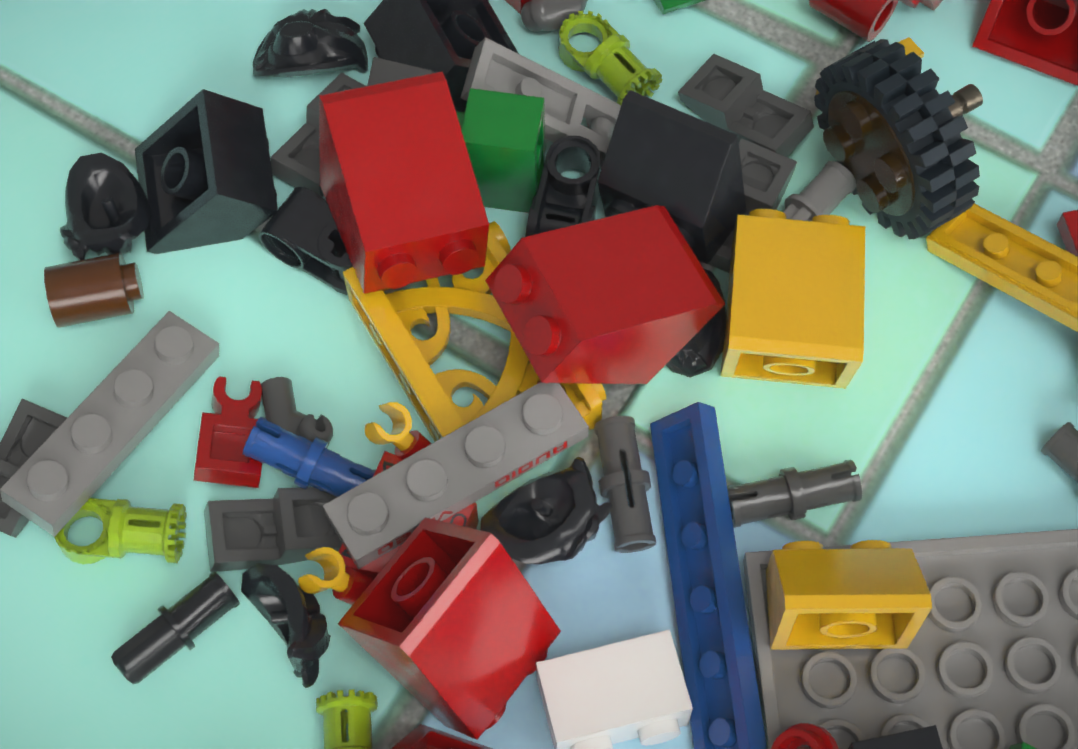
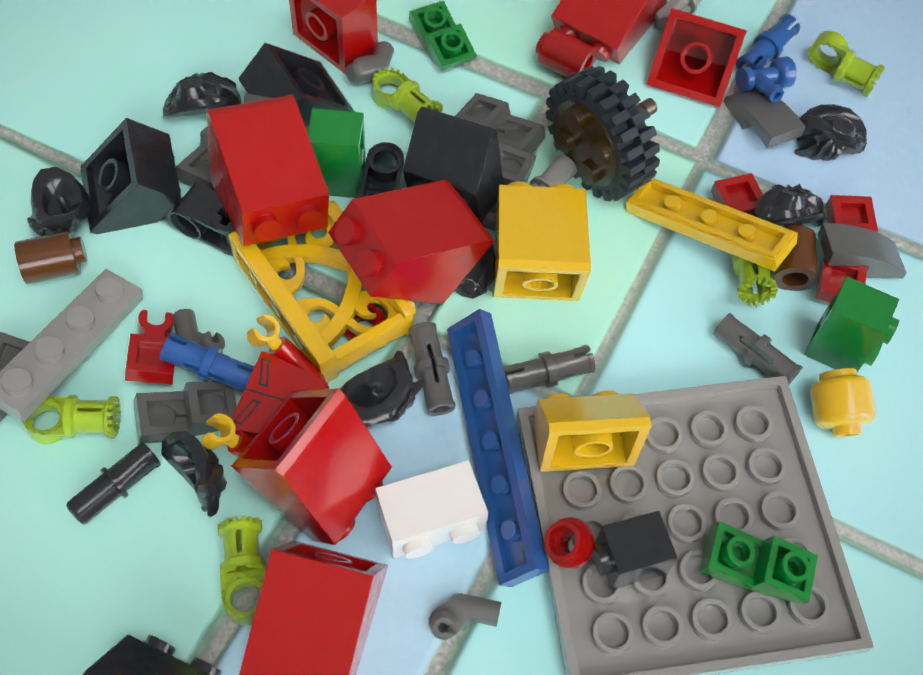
camera: 10 degrees left, 5 degrees down
light grey plate [323,382,589,569] -> none
light grey plate [461,37,621,169] -> none

